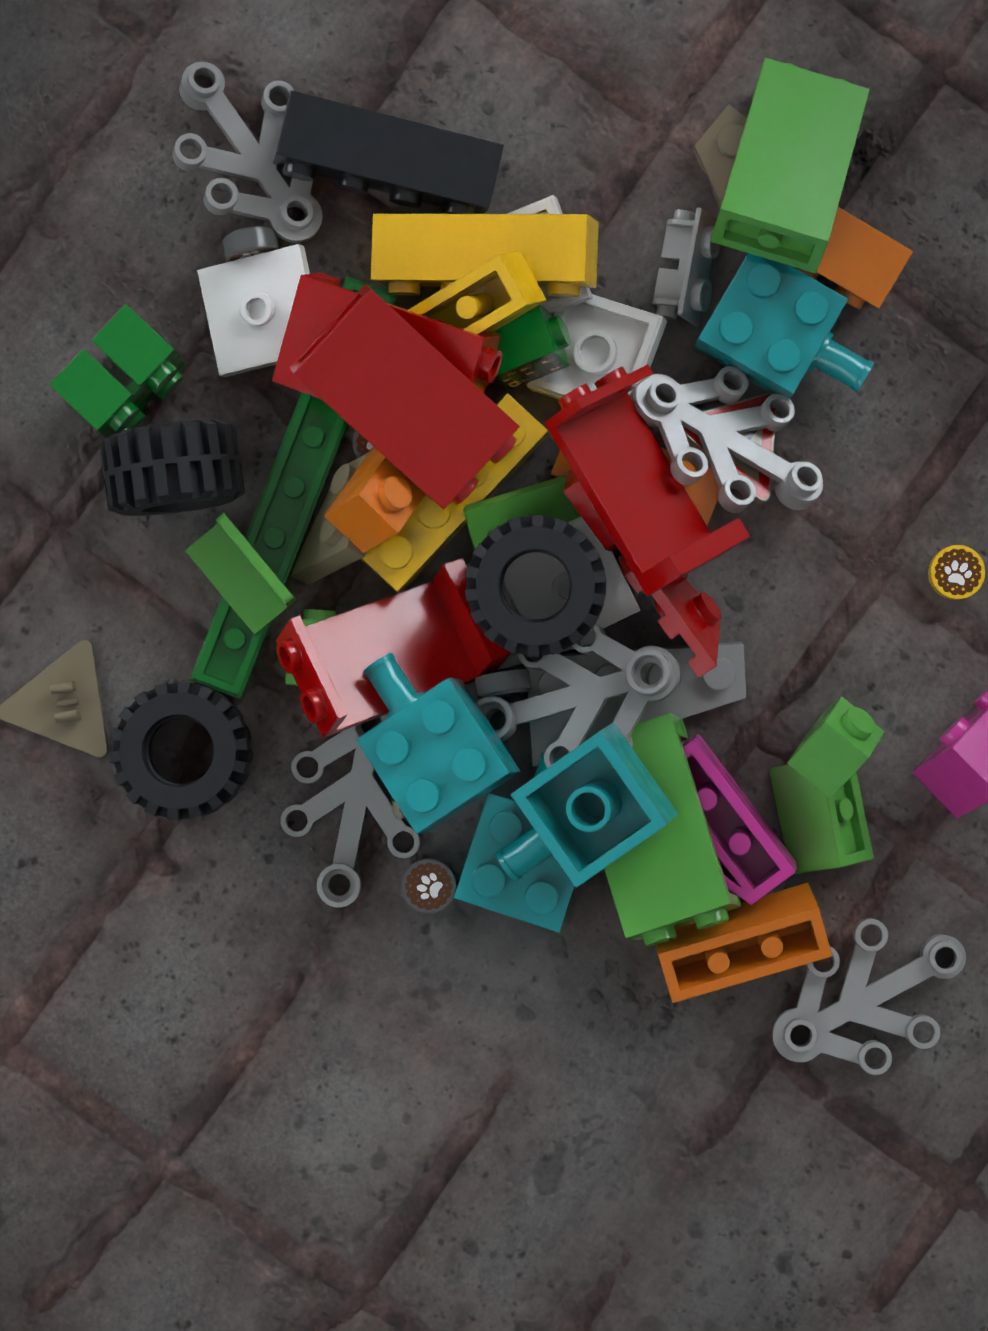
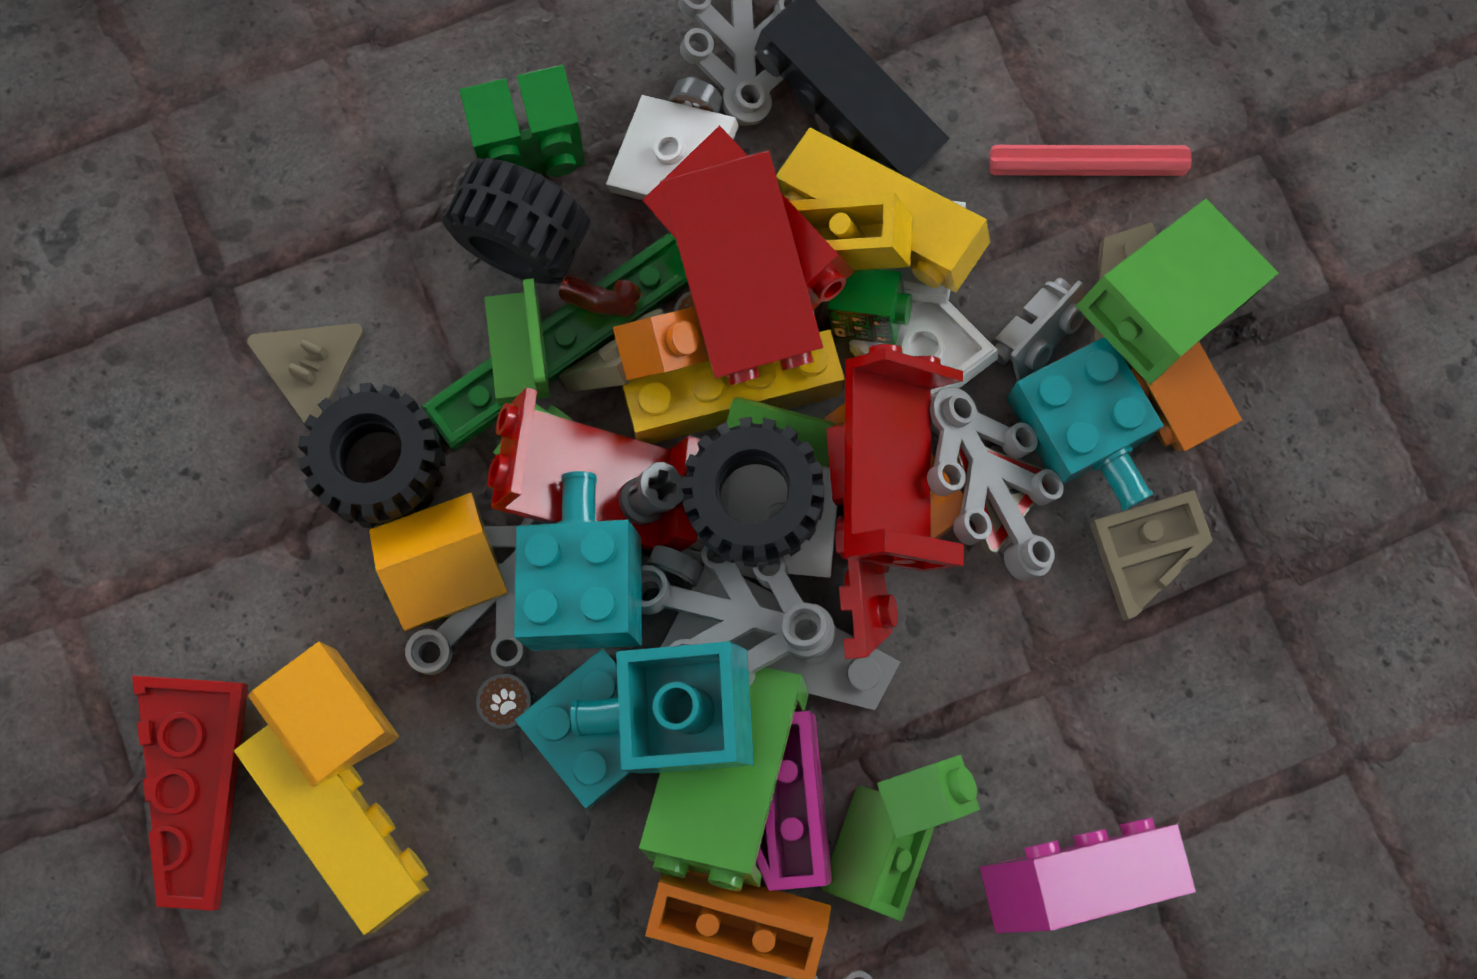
camera: 25 degrees right, 10 degrees down
tile [928,545,985,600] -> none
none -> red wing [132,675,248,911]
none -> yellow brick [233,725,430,935]
none -> light orange slope [248,641,400,787]
none -> light orange slope [369,492,509,632]
none -> clear red arm [559,276,641,317]
none -> dark grey bush [618,462,684,525]
none -> coral axle [989,145,1192,176]
none -> dark tan wing [1090,490,1213,621]

